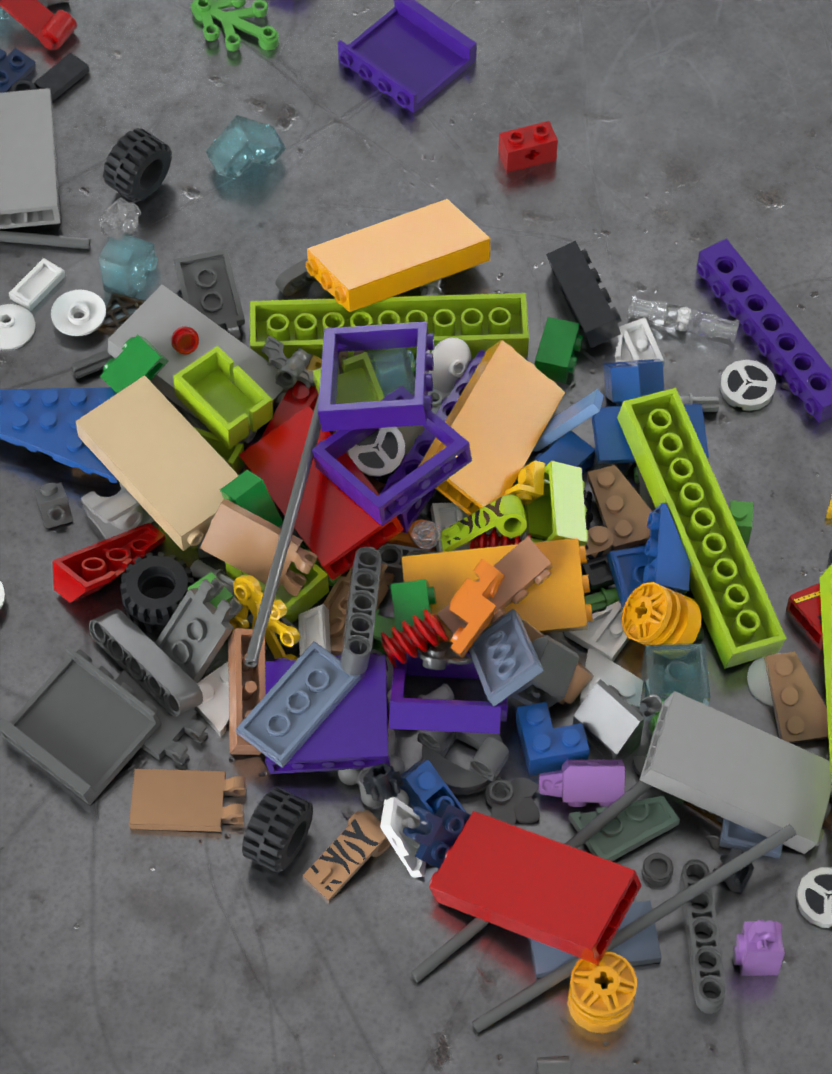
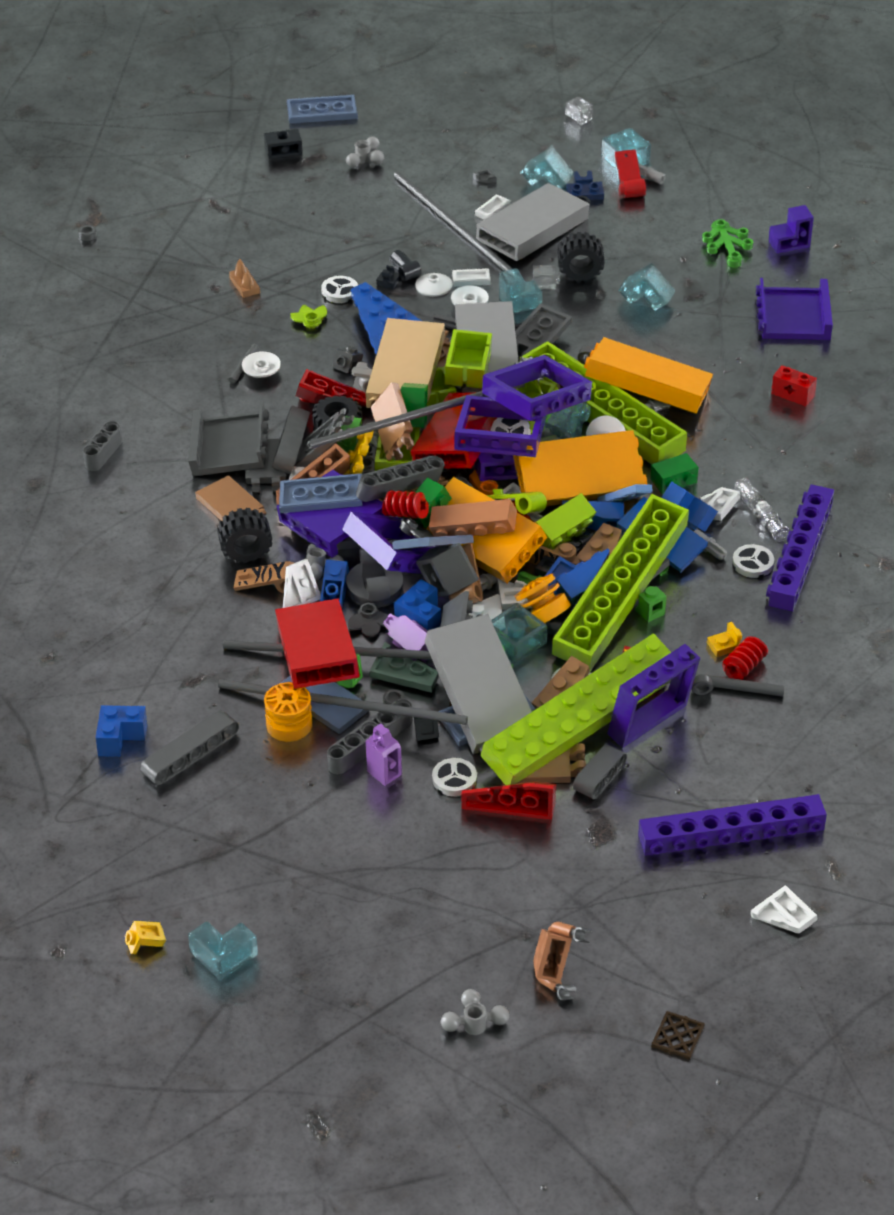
camera: 50 degrees right, 15 degrees down
black tile [34,52,90,101] -> none
green brick [100,334,169,393] -> none
red plate [171,326,199,355] -> none
black gear [363,764,403,803] -> none
dark blue plate [403,801,471,869] -> none
clear plate [412,521,441,549] -> none
orange plate [449,559,505,658] -> none
yellow bracket [505,460,545,505] -> none
black brick [546,241,622,348] -> none

